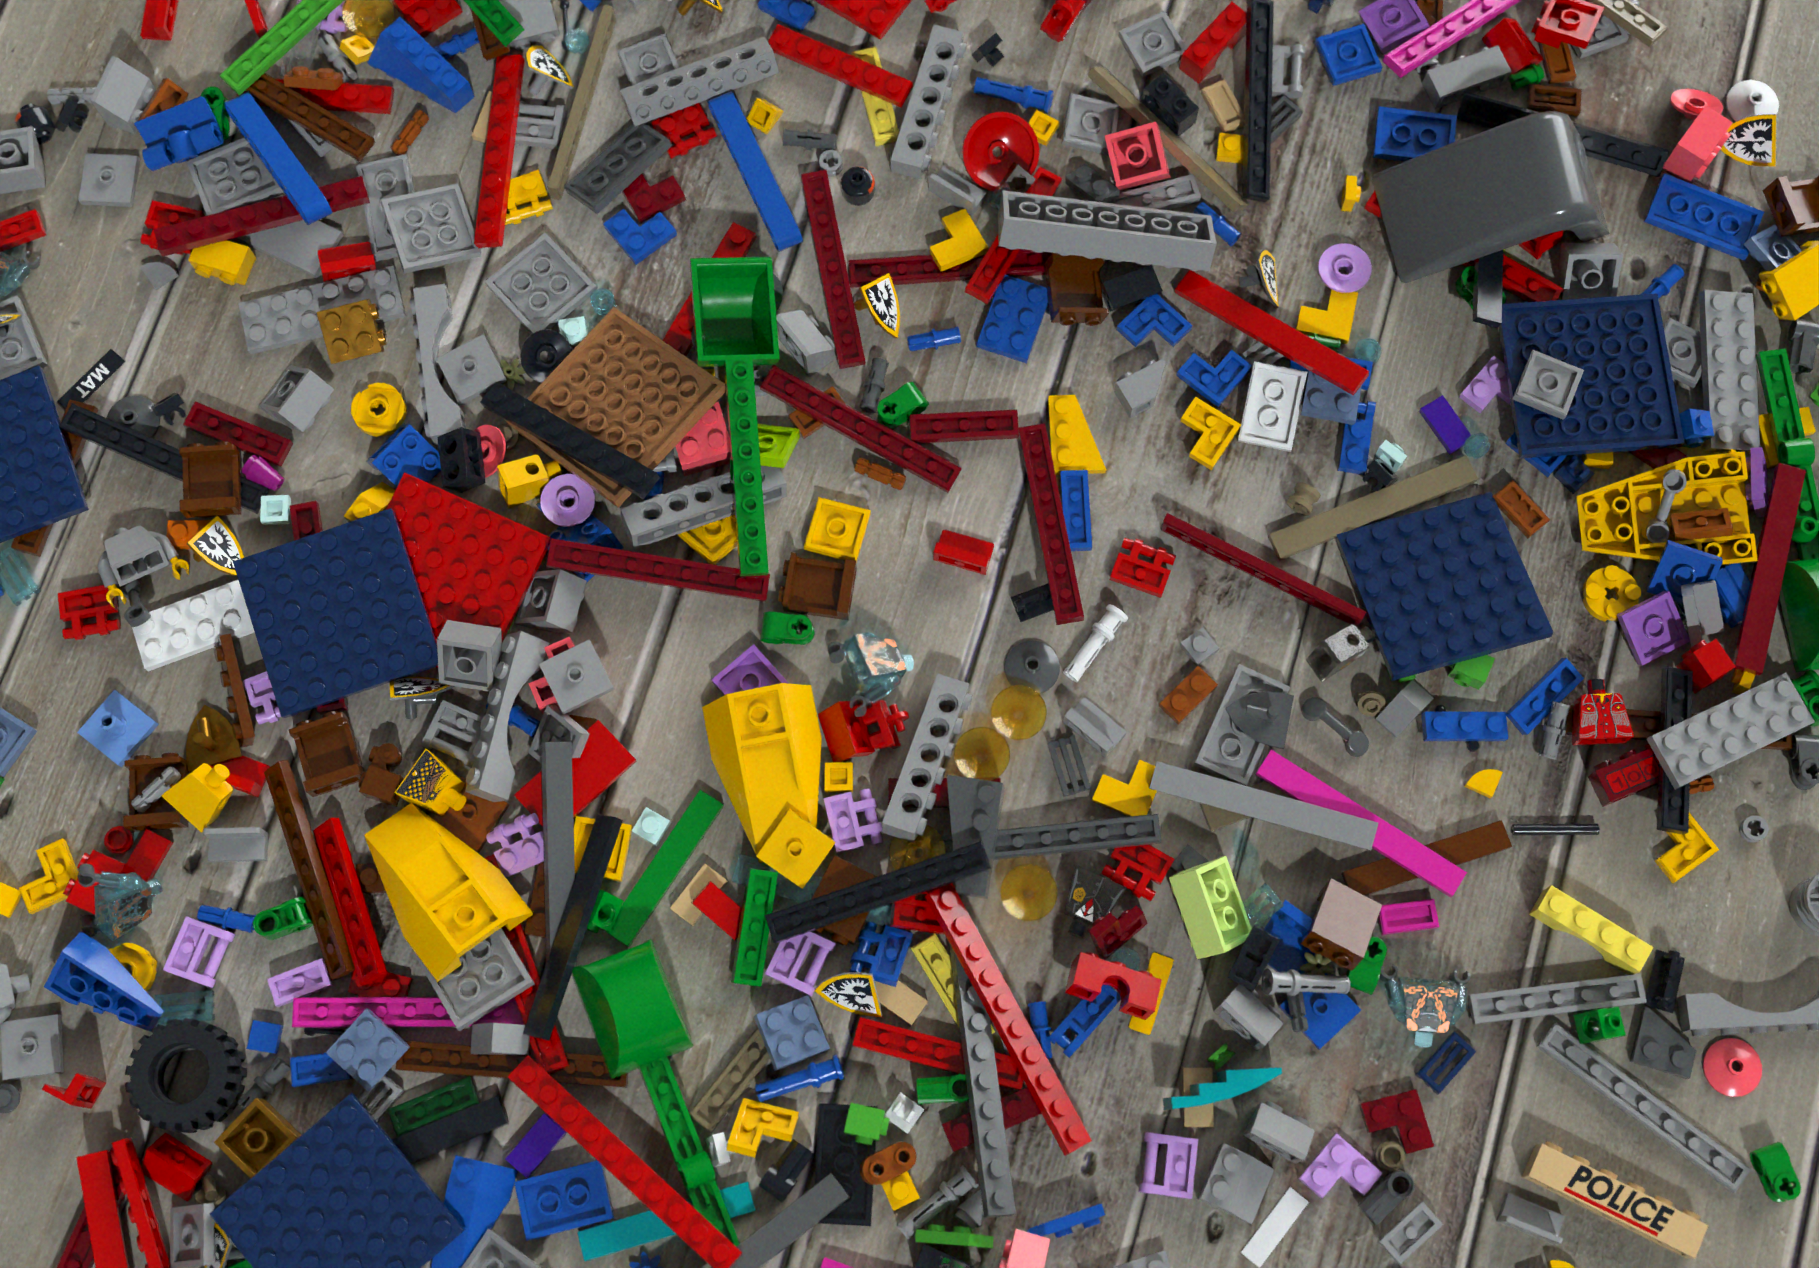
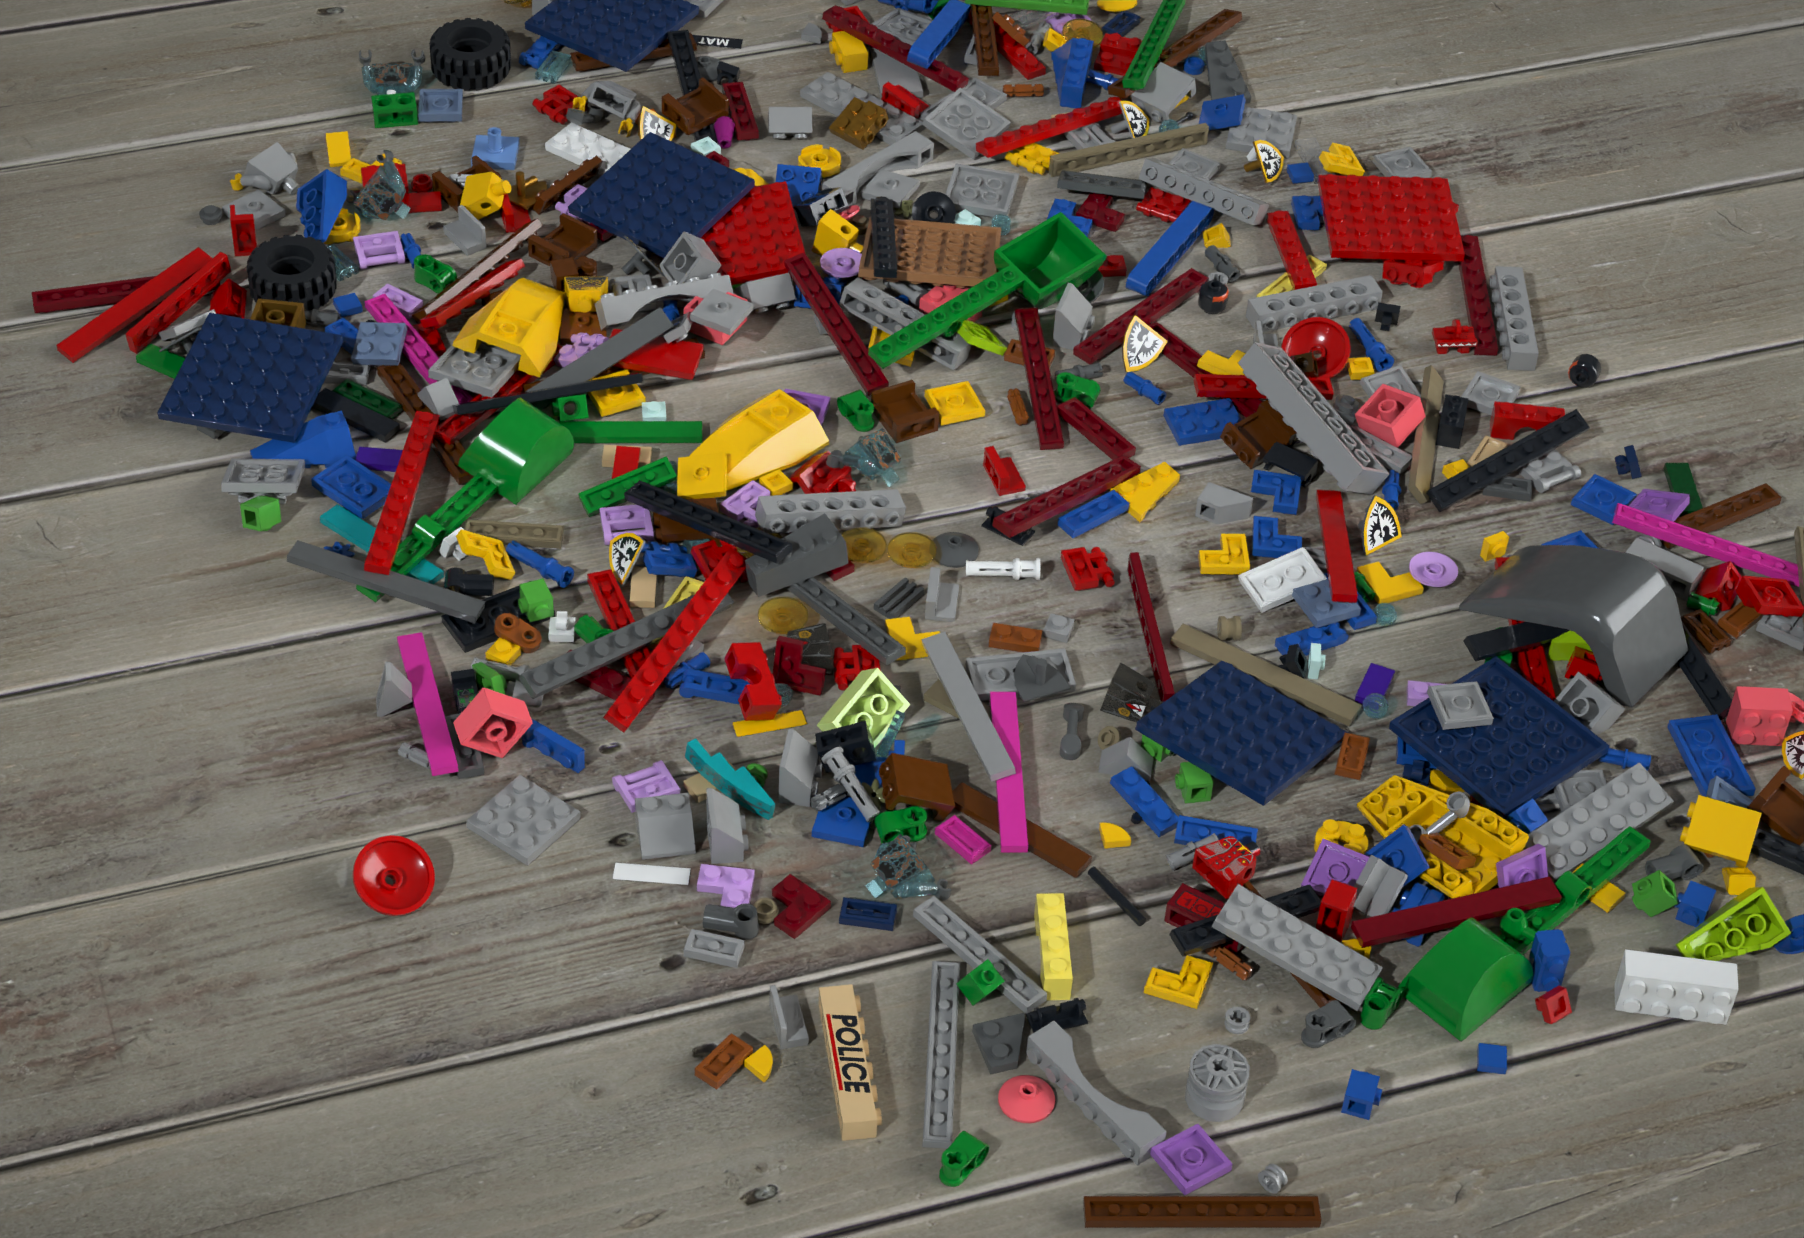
camera: 50 degrees right, 30 degrees down
sand blue plate [754,995,830,1071] -> none

